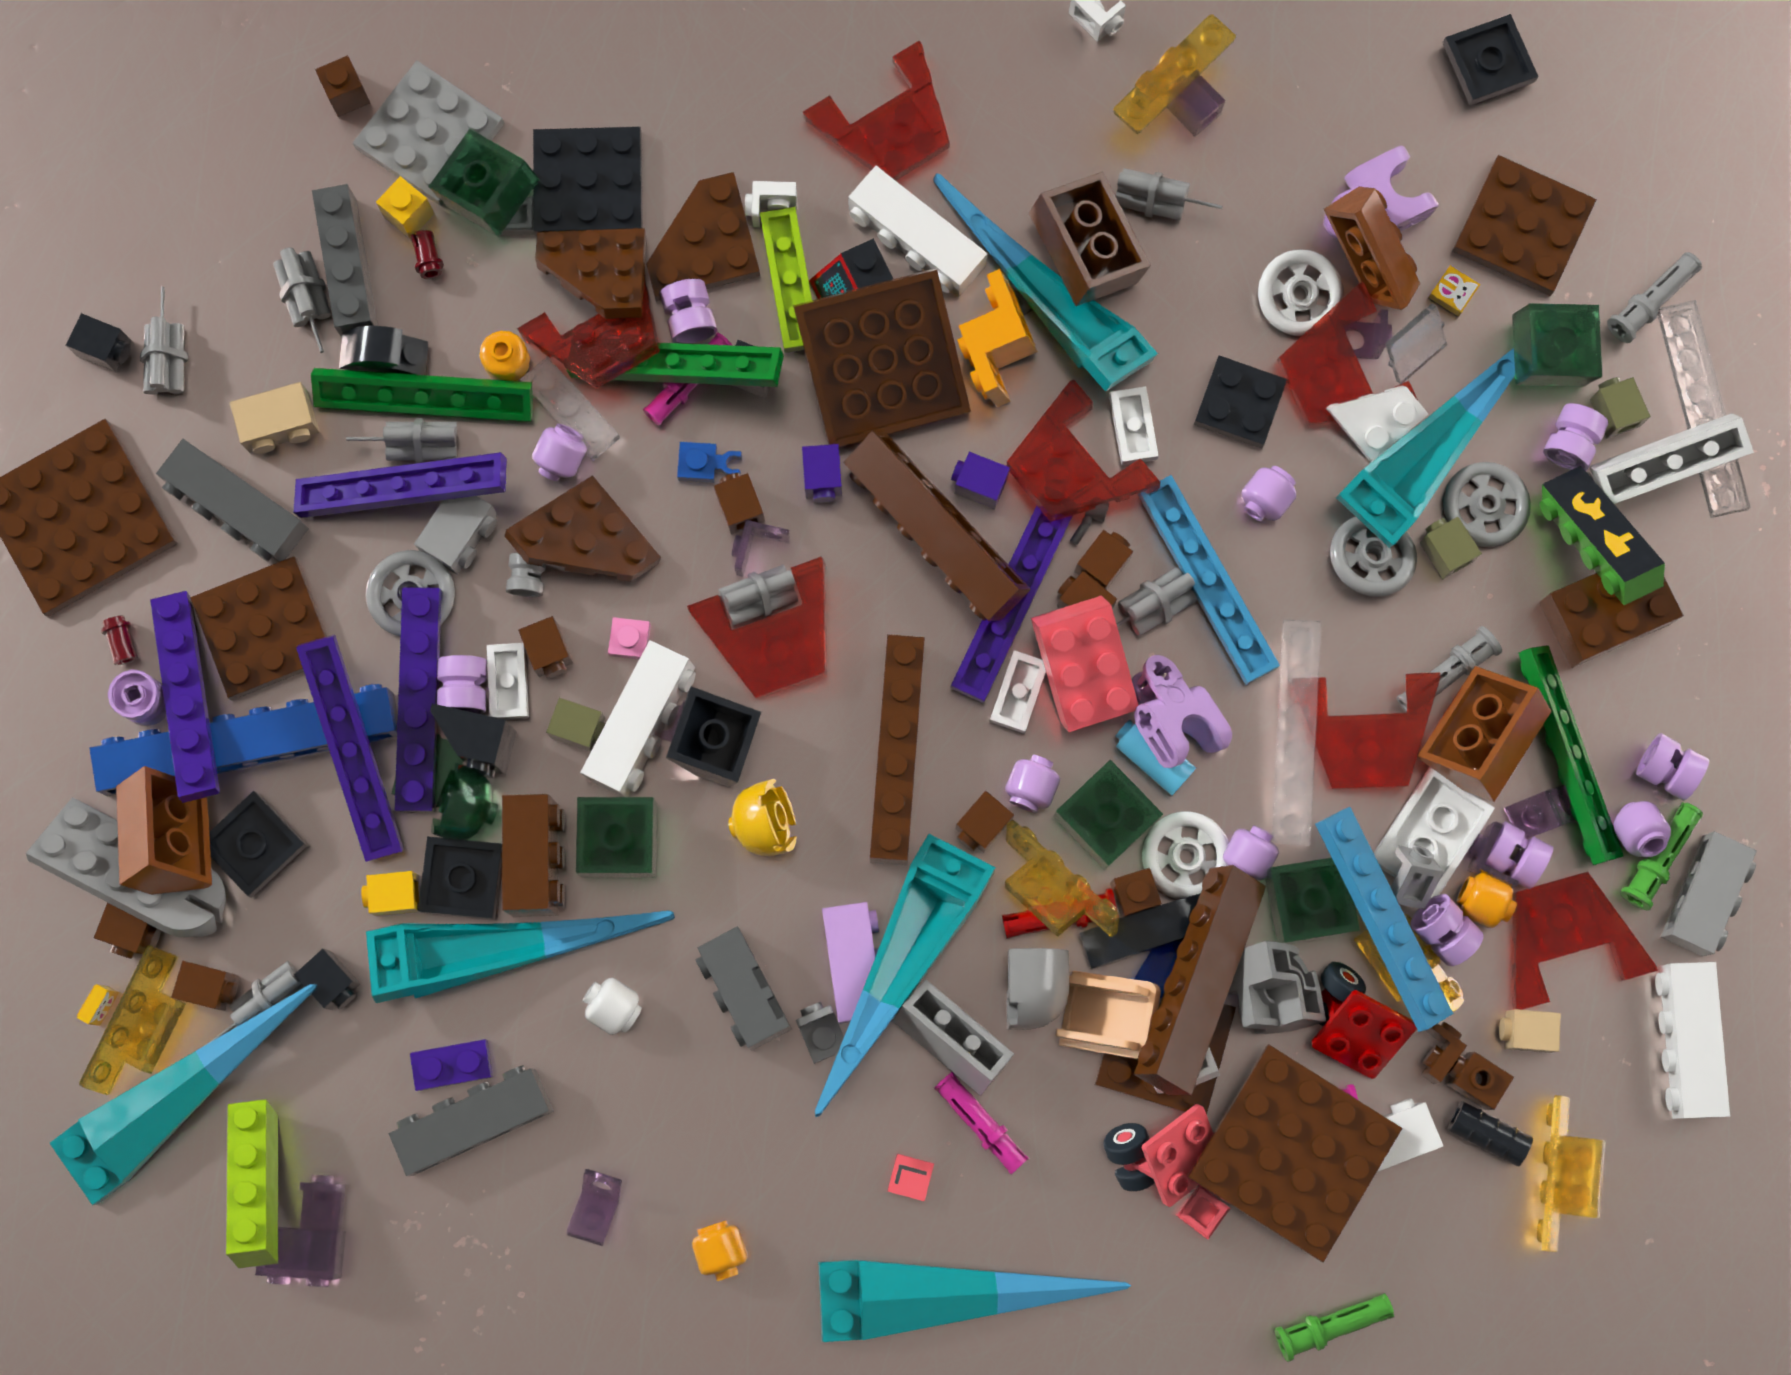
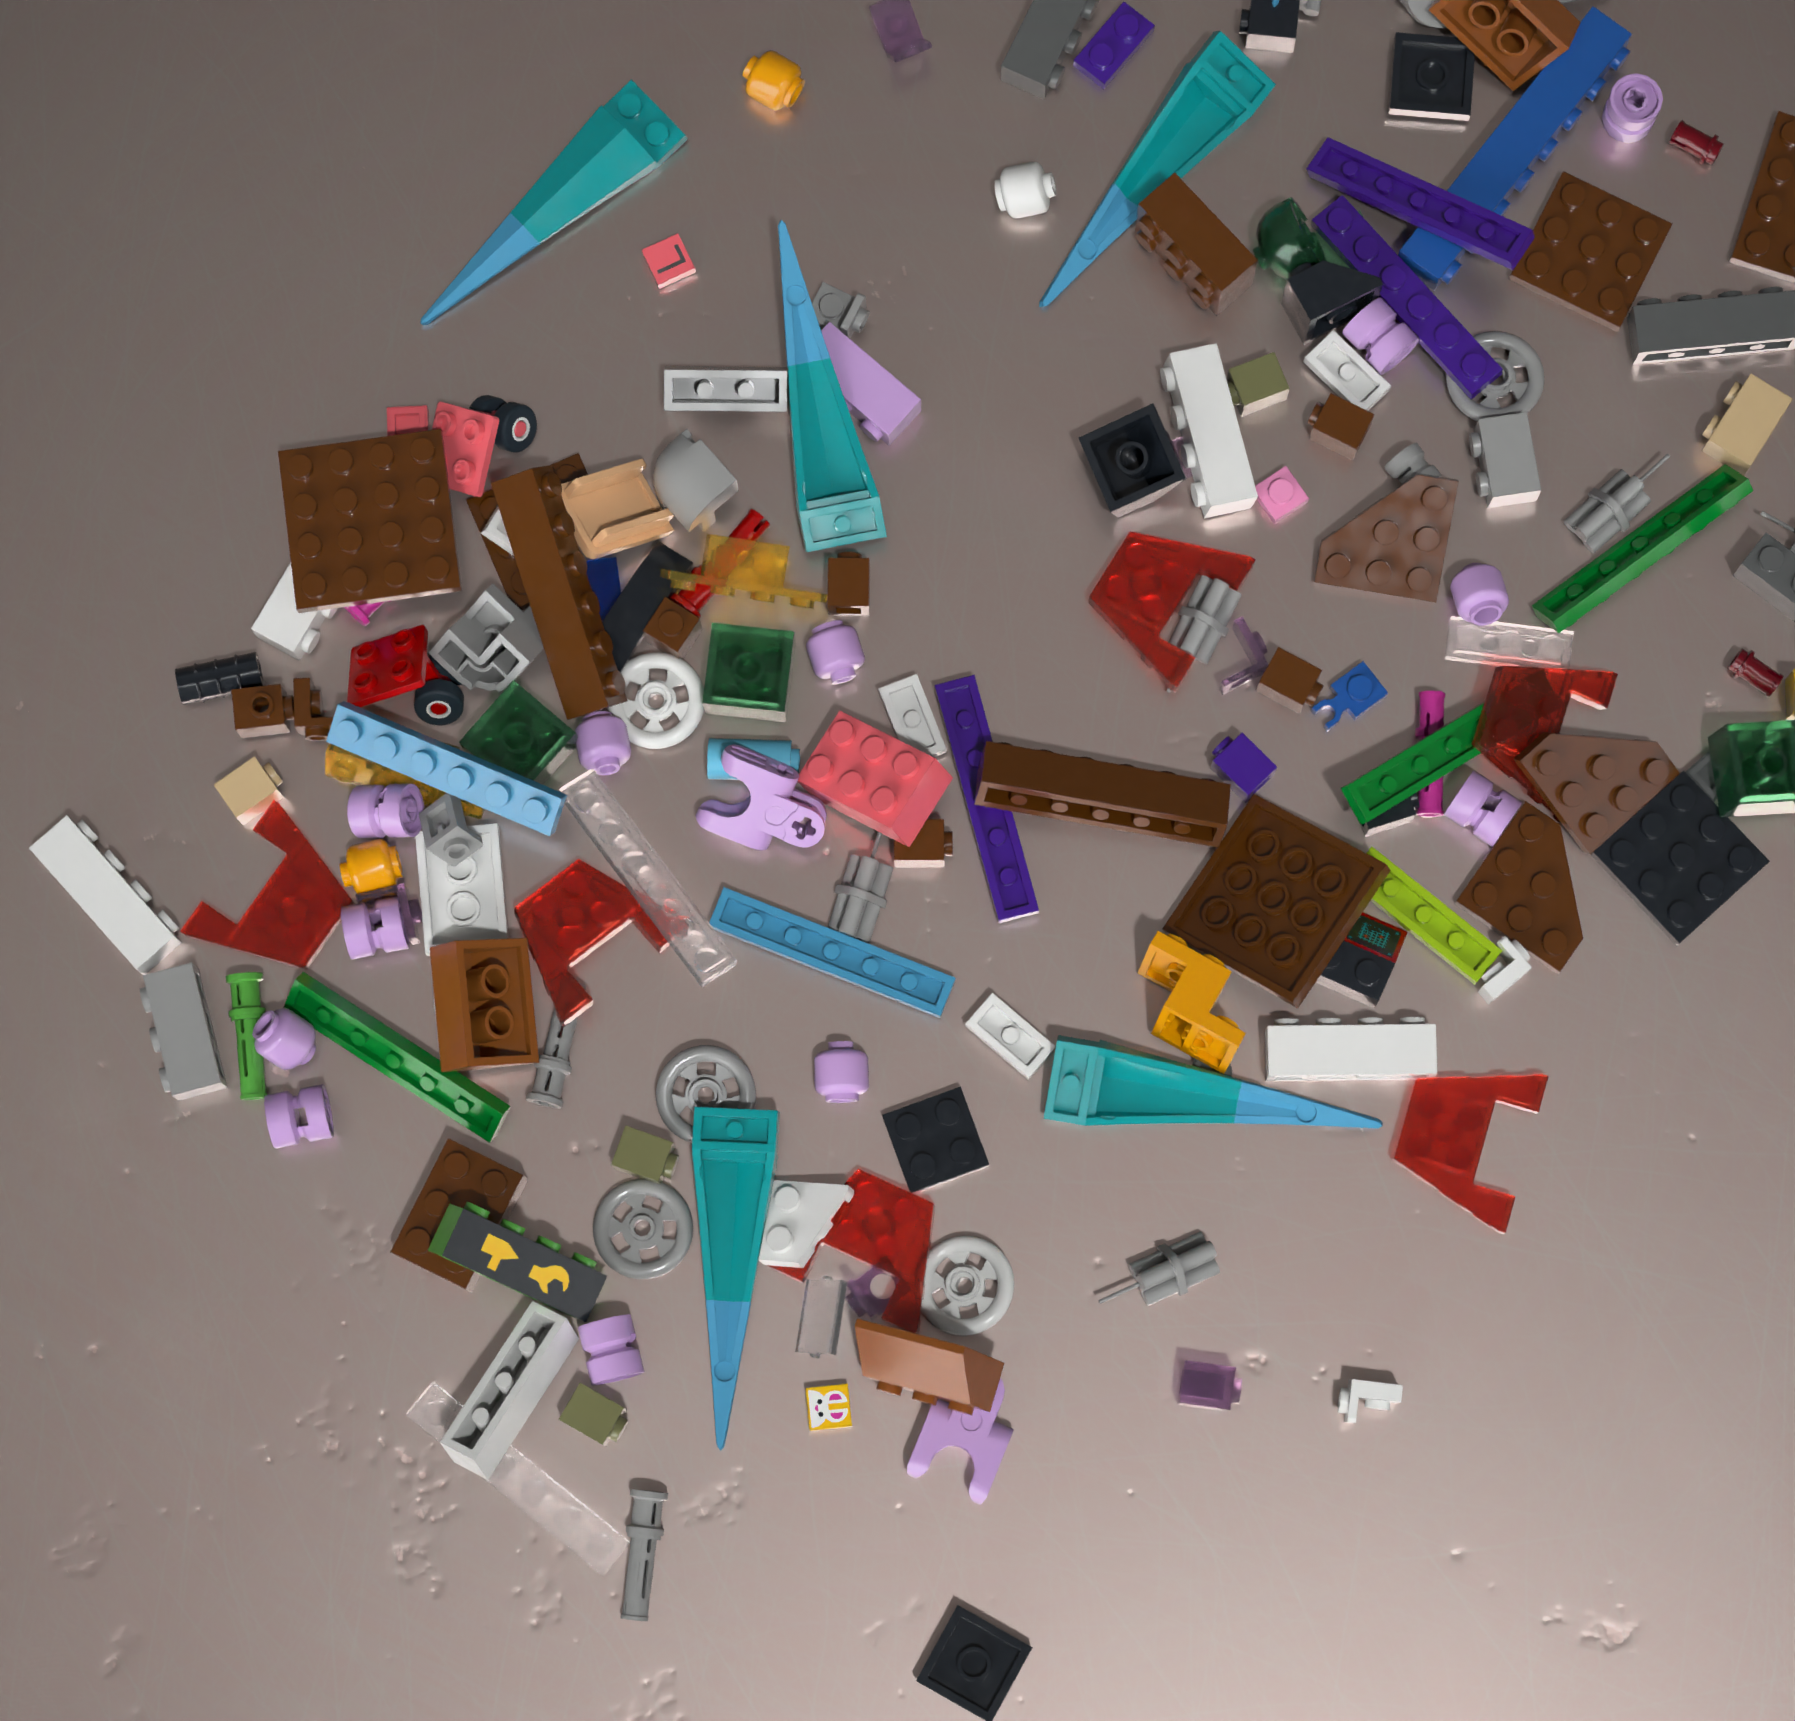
camera: 145 degrees right, 0 degrees up
dark purple plate [150,591,220,803] -> none
dark purple plate [293,452,507,518] -> none
black brick [339,326,428,375] -> none
yellow brick [361,871,420,916] -> none
black plate [418,836,502,920] -> none
light orange head [479,330,530,381] -> none
clear green brick [576,797,657,878] -> none
dark grey wedge [695,926,792,1051] -> none
yellow cylinder [728,779,797,857] -> none
reddish brown brick [870,634,925,865] -> none
dark pink pin [934,1072,1029,1175] -> none
dark purple brick [951,451,1010,509] -> none
clear red wing [1006,379,1161,522] -> none
reddish brown brick [1029,172,1151,306] -> none
dark grey hand [1070,499,1109,545] -> none
reddish brown brick [1074,530,1133,590] -> none
clear yellow bracket [1113,14,1236,134] -> none
bright green pin [1275,1293,1394,1362] -> none
reddish brown plate [1452,155,1597,296] -> none
clear purple bracket [1505,785,1576,839] -> none
clear green brick [1512,303,1602,386] -> none
clear yellow bracket [1537,1095,1606,1253] -> none

